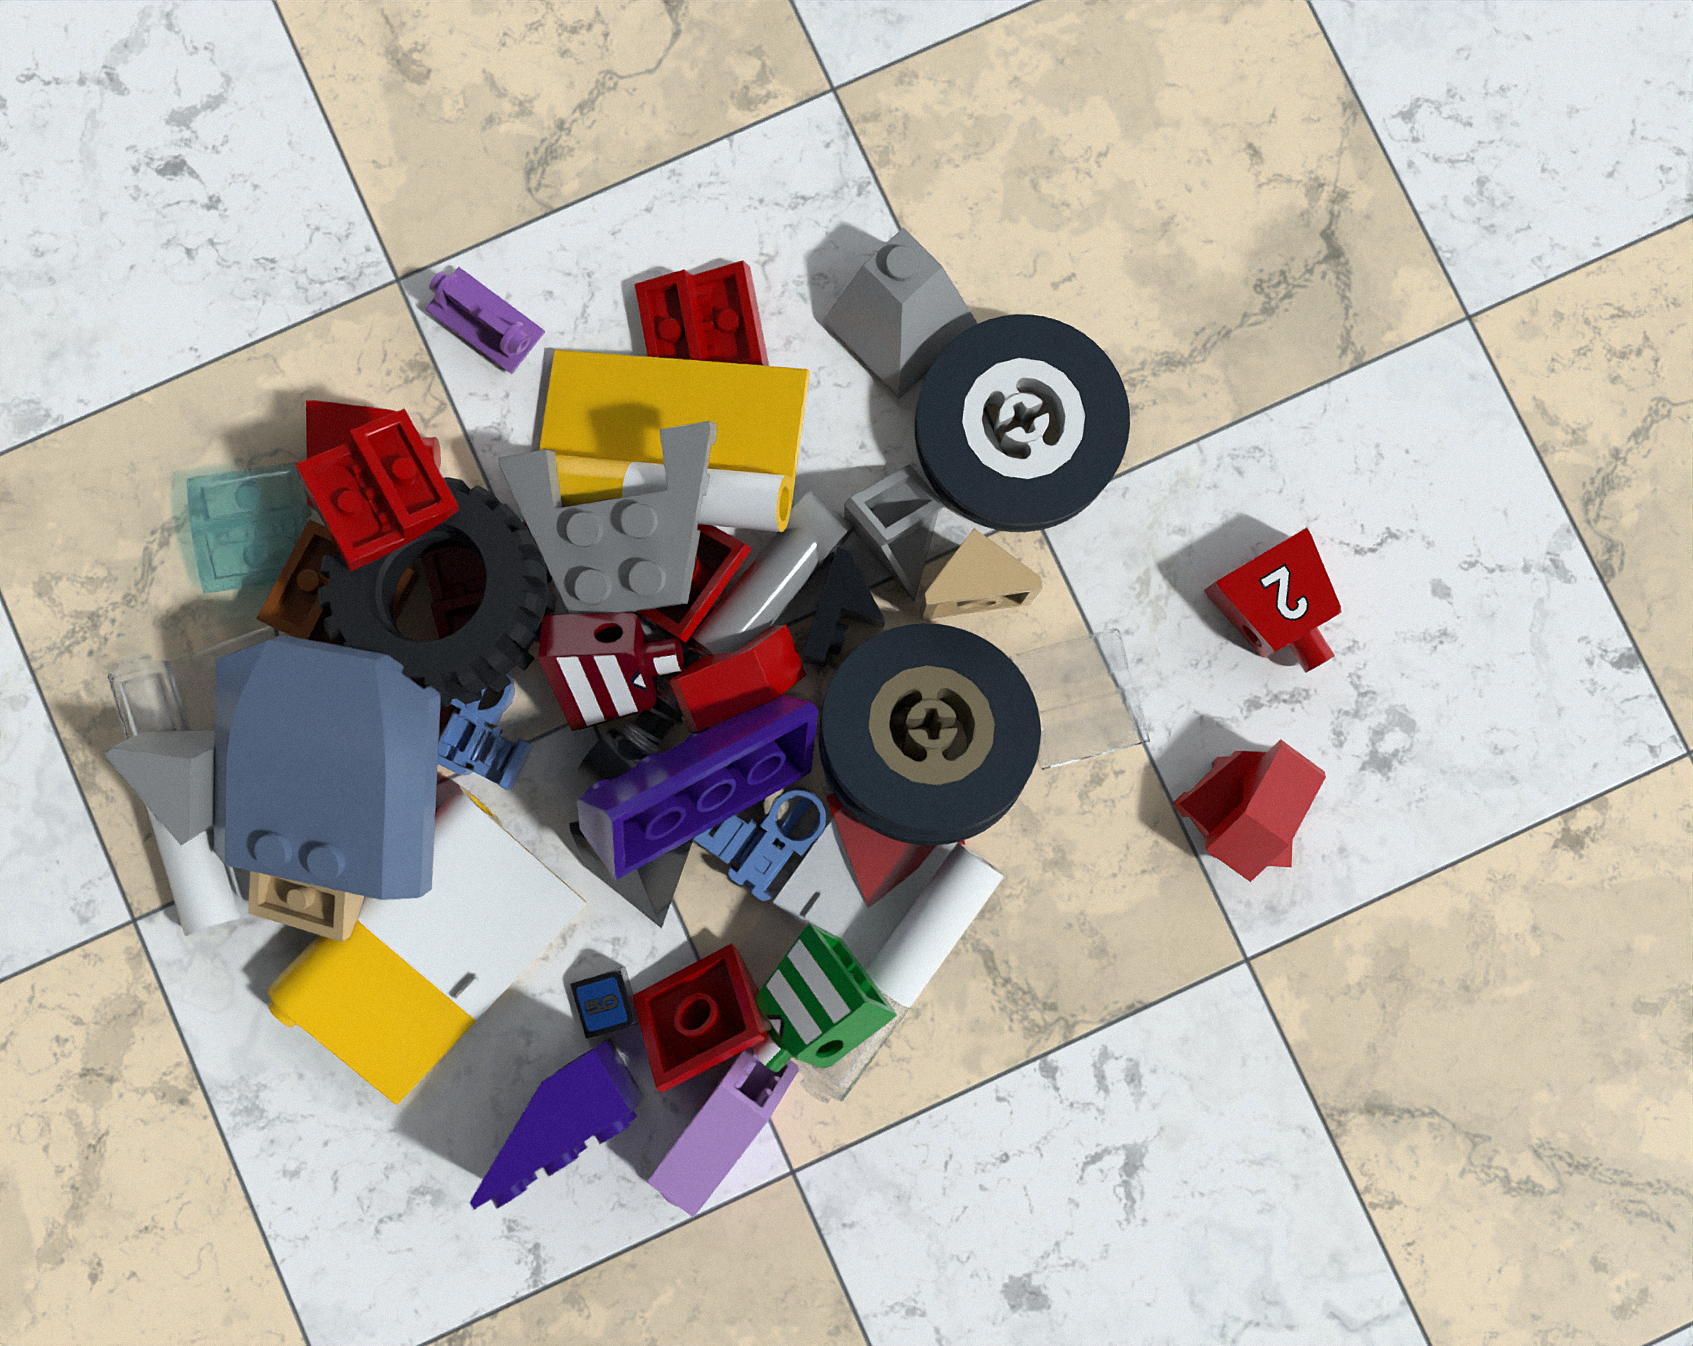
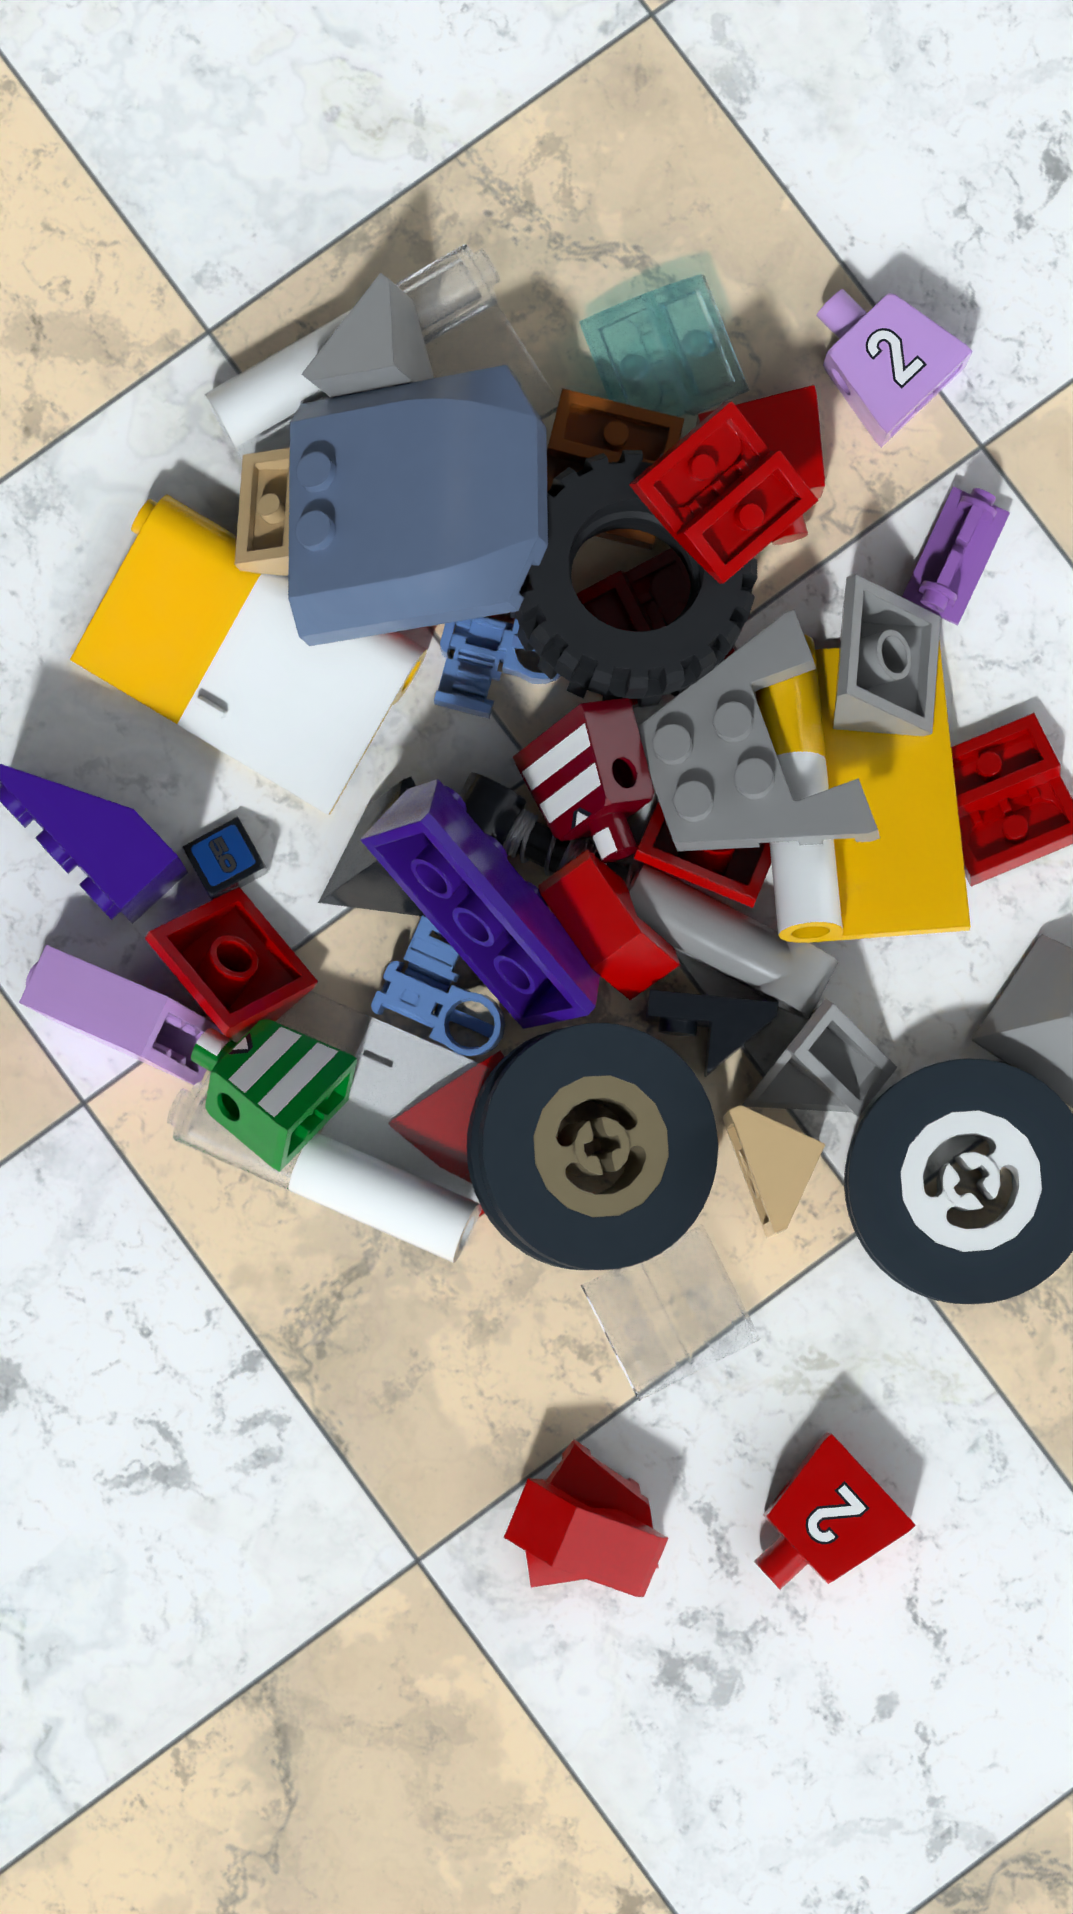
camera: 75 degrees right, 0 degrees up
none -> lavender torso [816,289,973,448]
none -> light grey slope [833,574,941,736]

